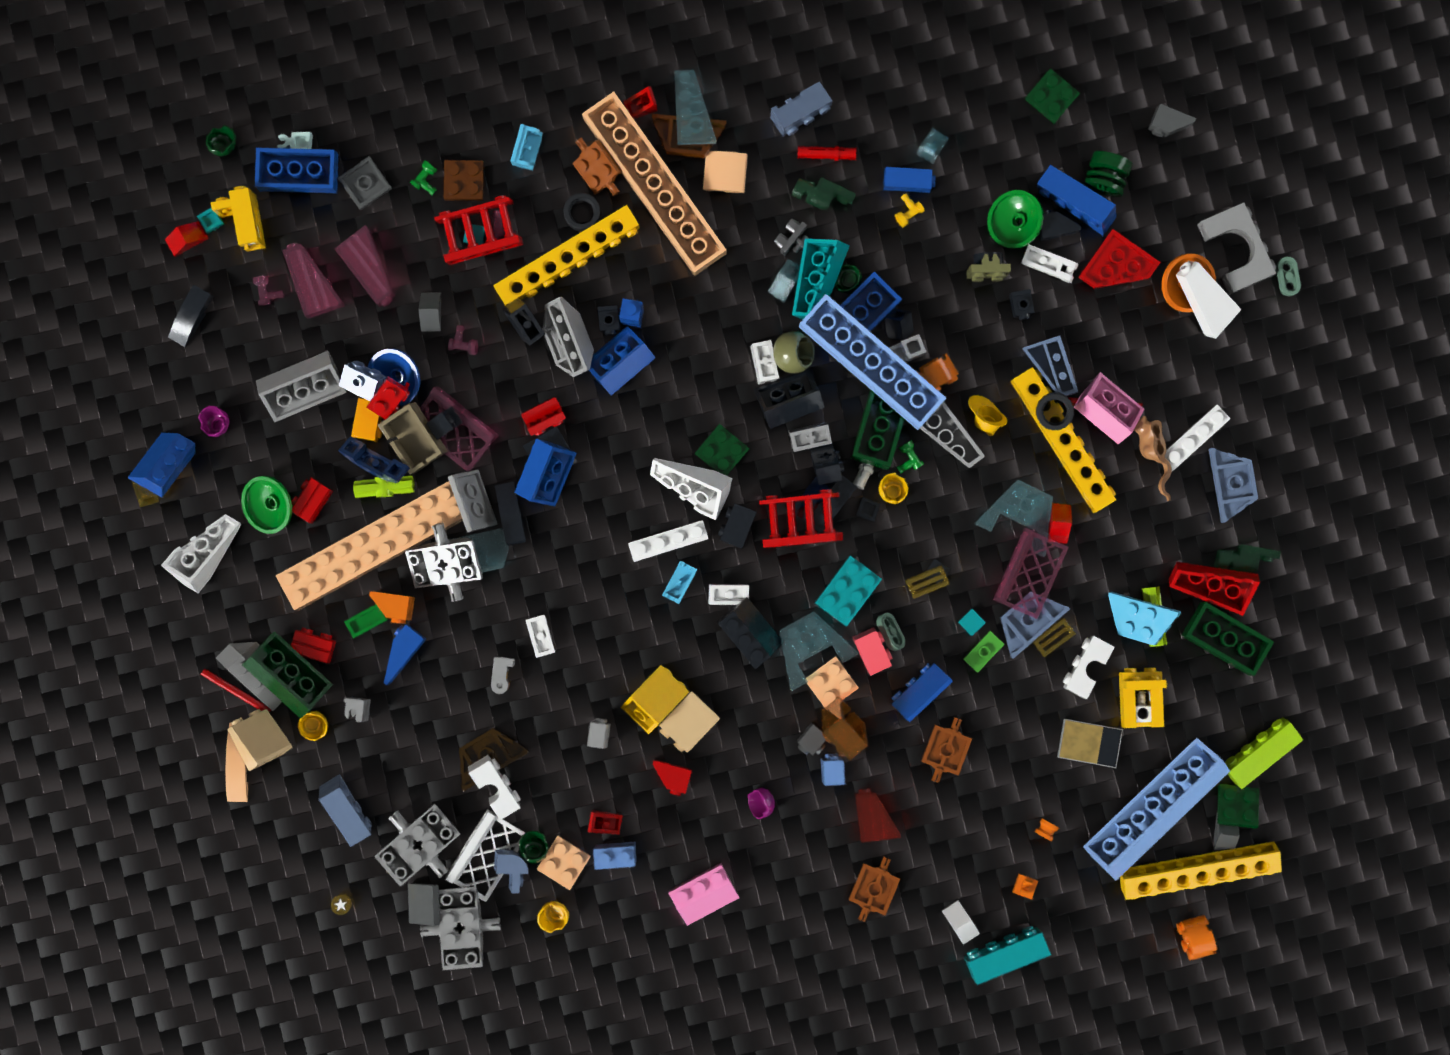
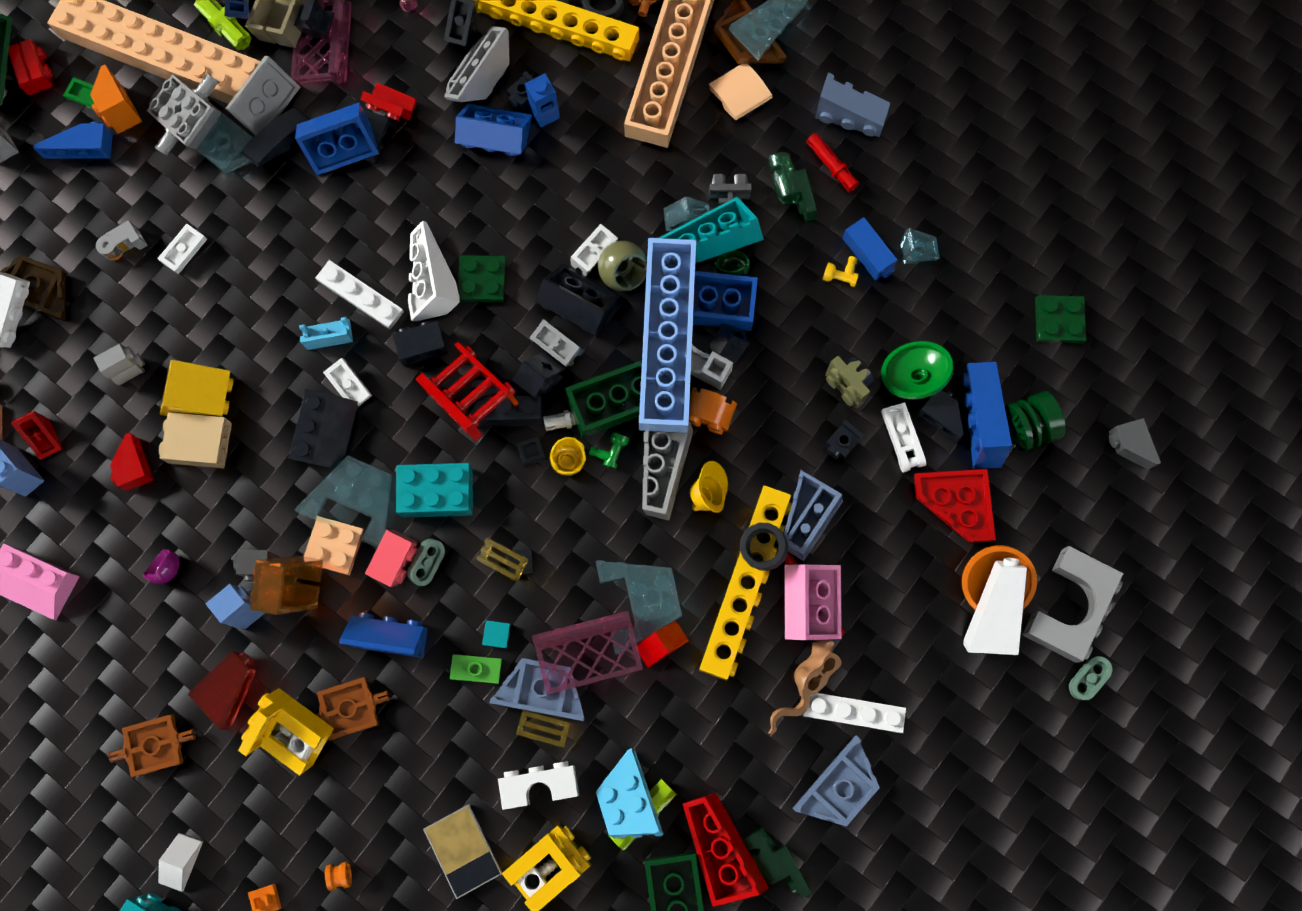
camera: 55 degrees right, 10 degrees down
none -> yellow brick [238,688,334,776]

